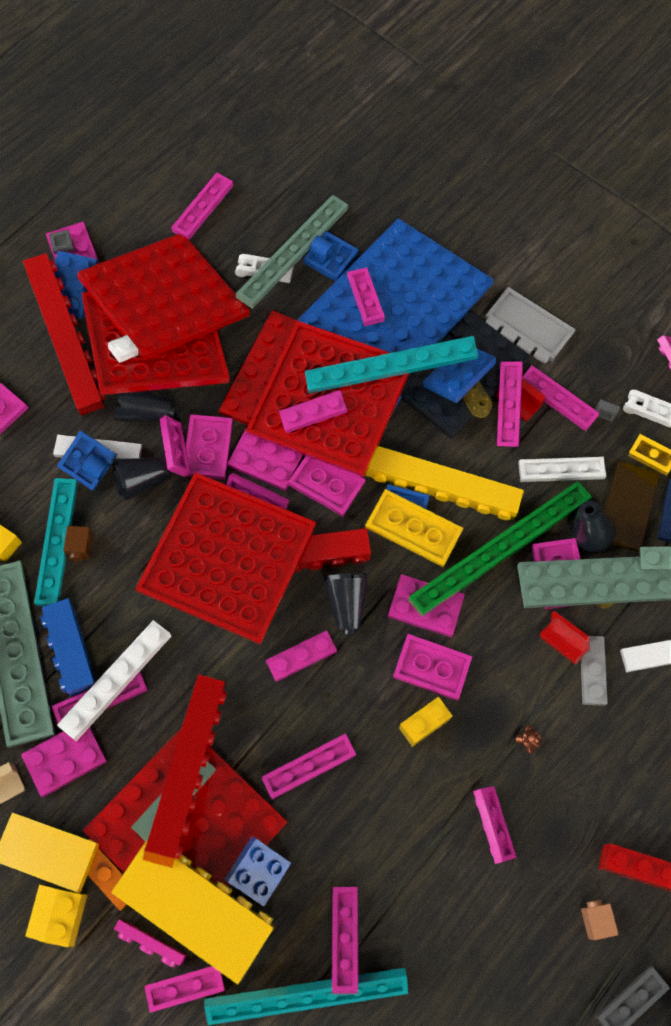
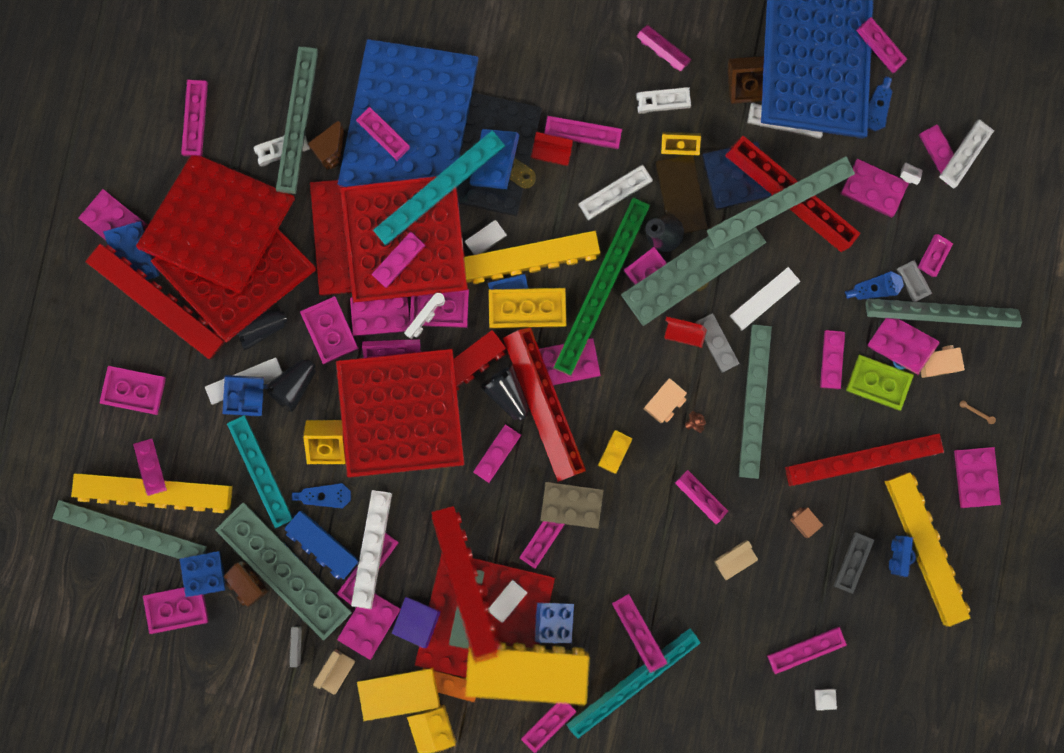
camera: 30 degrees left, 15 degrees up
dark grey tile [49,230,74,255] -> none
reddish brown brick [63,526,94,561] -> none
white plate [108,335,138,363] -> none
dark pink plate [114,919,187,967] -> none
dark pink plate [160,415,190,477] -> none
blue plate [304,231,359,282] -> none
dark pink plate [393,634,472,701] -> none
light grey hinge [485,287,576,364] -> none
dark pink plate [497,362,523,447] -> none
dark grey tile [595,399,620,422] -> none
none -> blue piece [292,483,351,508]
none -> yellow slope [303,420,346,464]
none -> reddish brown slope [308,121,345,170]
none -> dark purple tile [392,597,441,648]
none -> white plate [404,293,445,340]
none -> white tile [465,220,507,255]
none -> white tile [489,580,527,623]
none -> red brick [503,327,586,481]
none -> dark tan plate [540,482,603,529]
none -> light nougat brick [643,378,687,423]
none -> tan panel [713,540,758,580]
none -> sand green plate [739,325,772,479]

